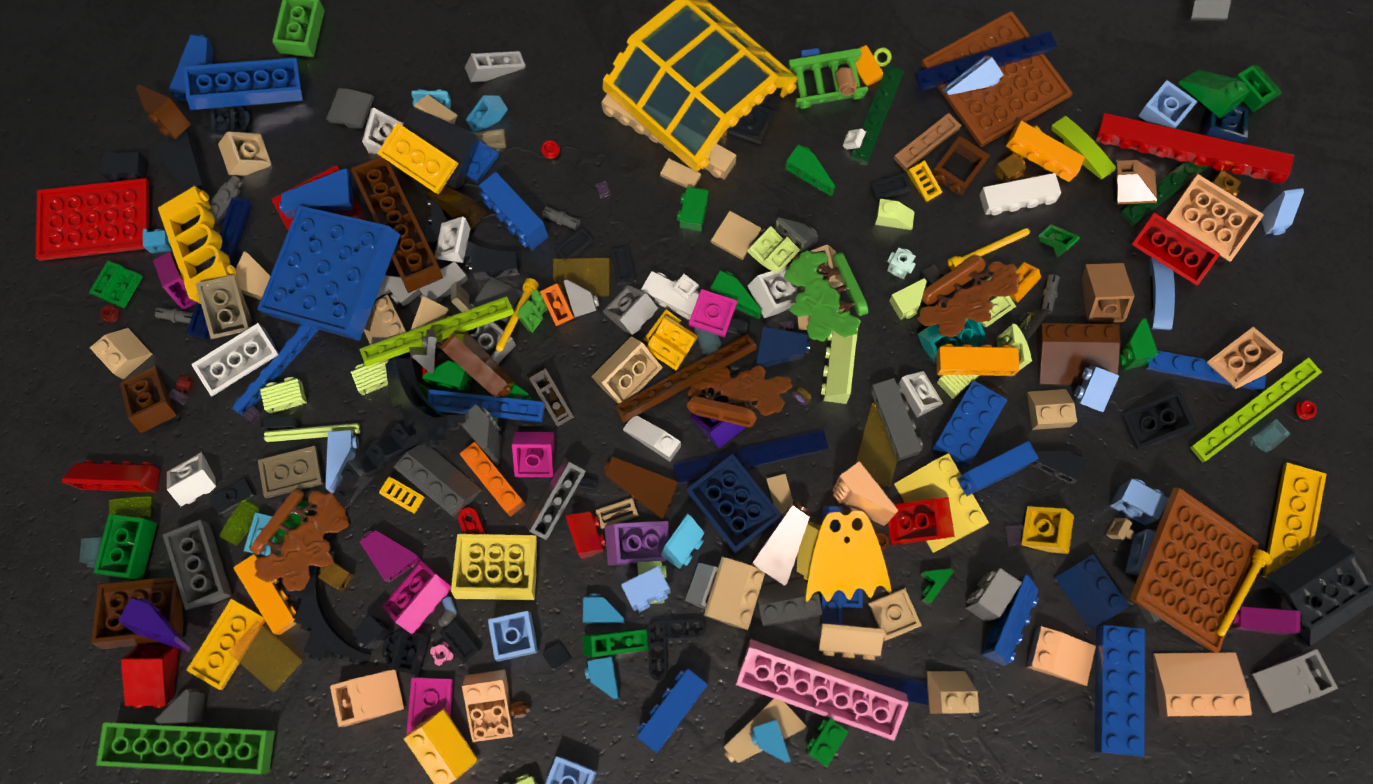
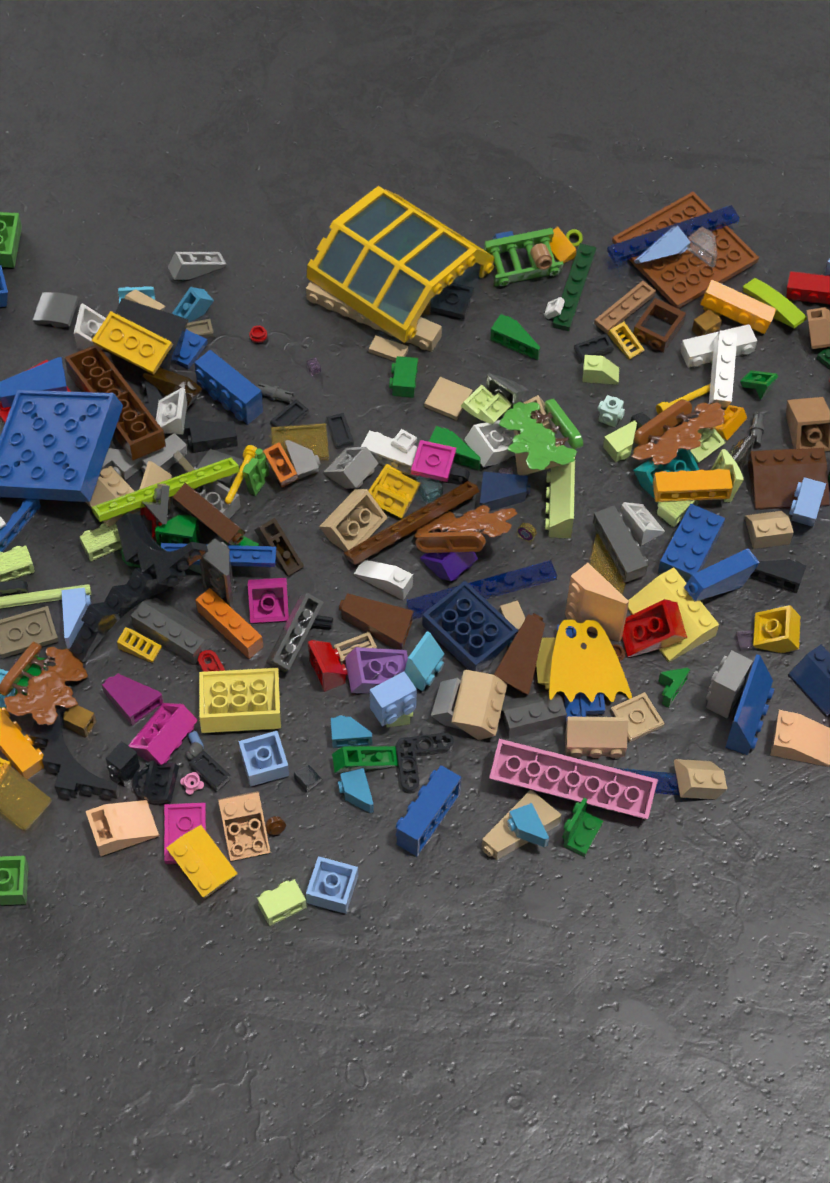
camera: 10 degrees left, 15 degrees down
none -> clear slope [687,226,717,268]
none -> white brick [709,331,738,408]

